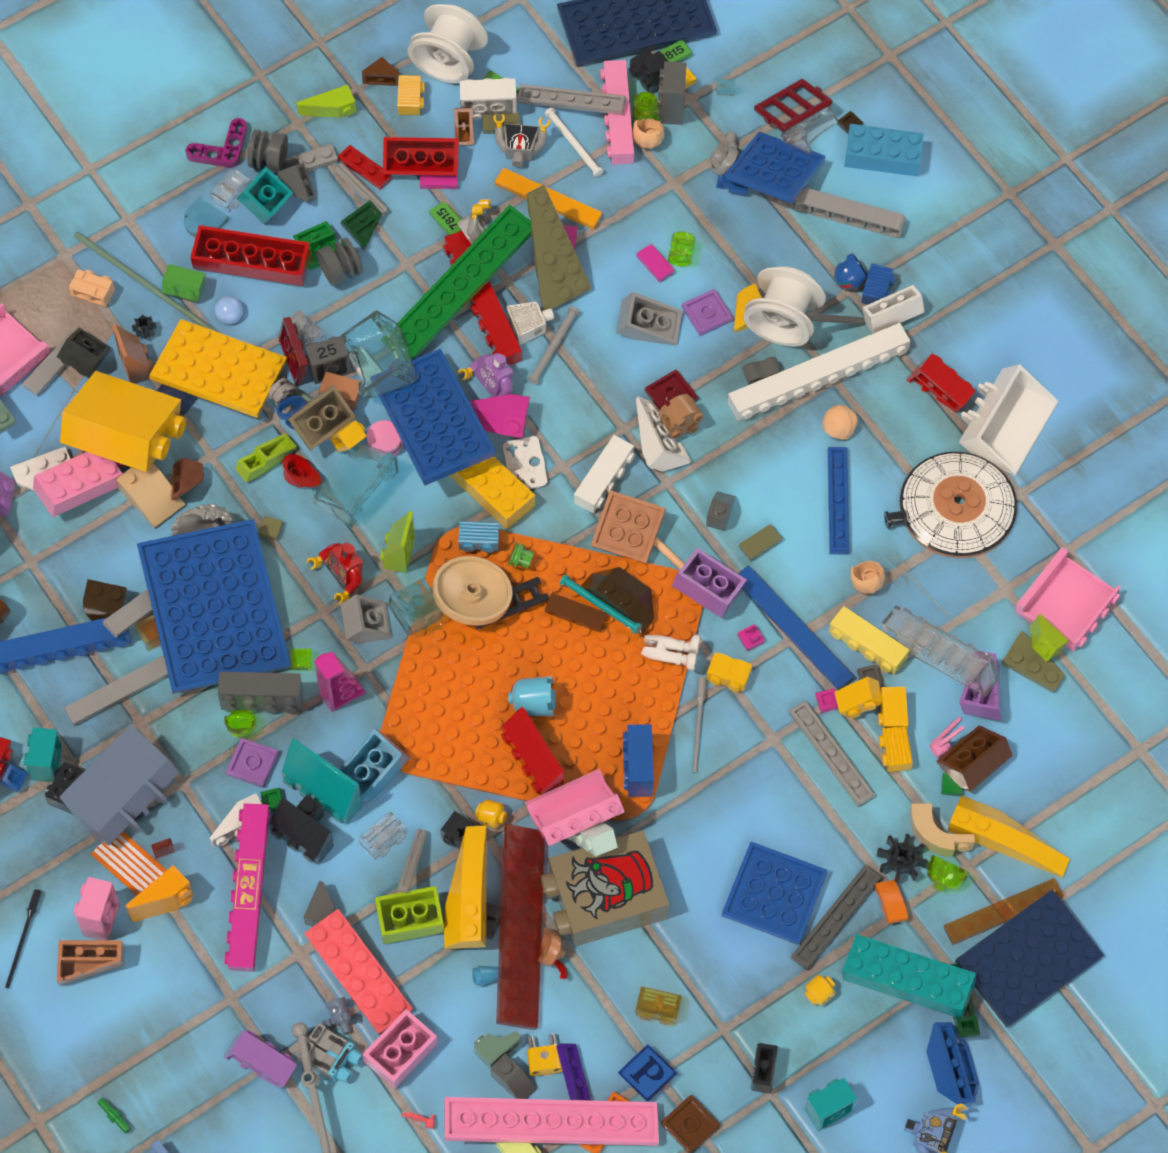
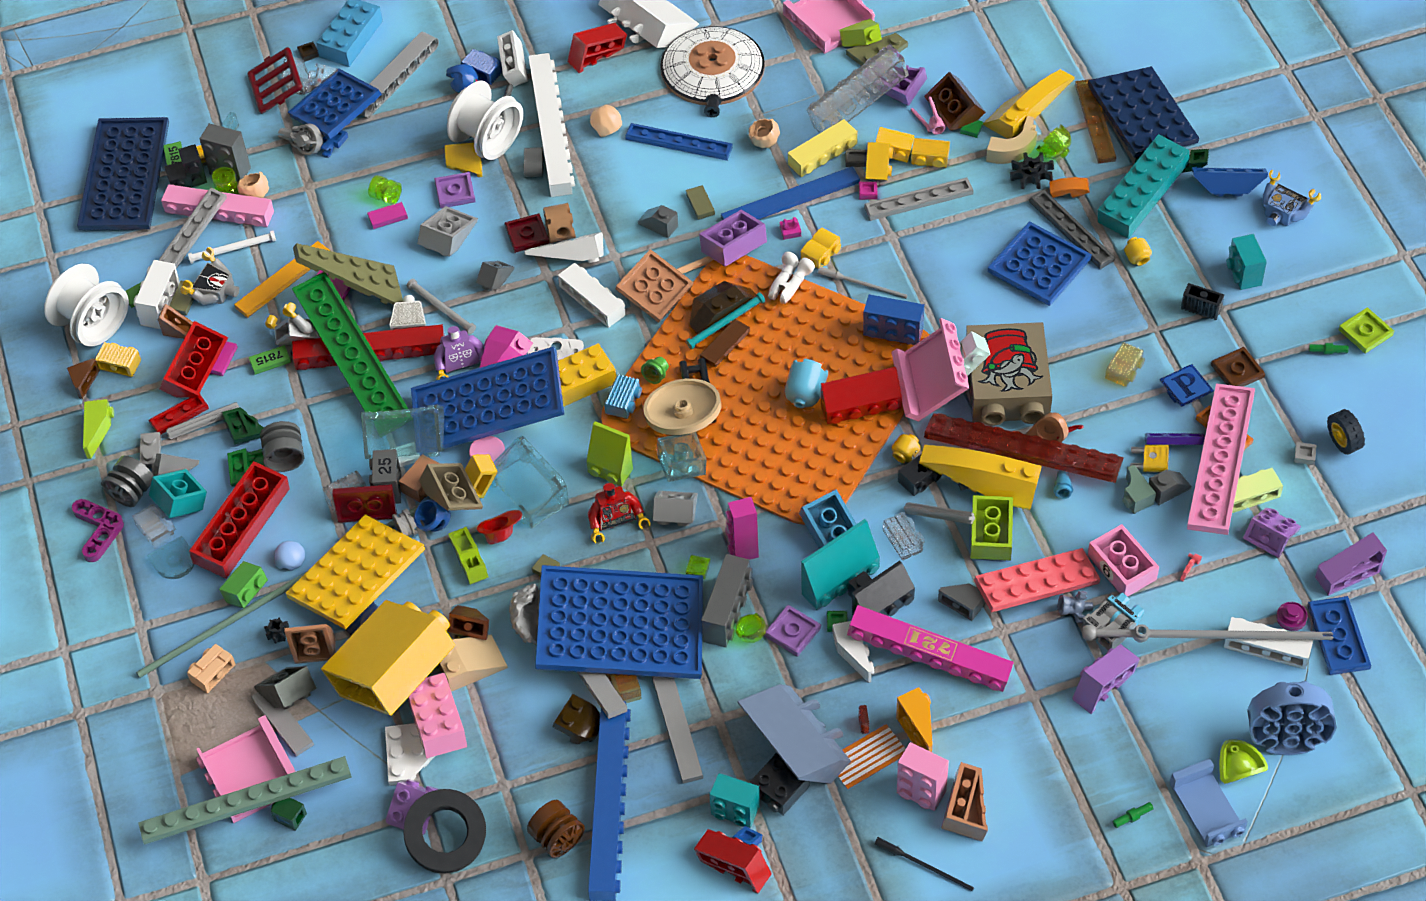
camera: 70 degrees left, 10 degrees down
none -> dark grey slope [476,261,514,291]

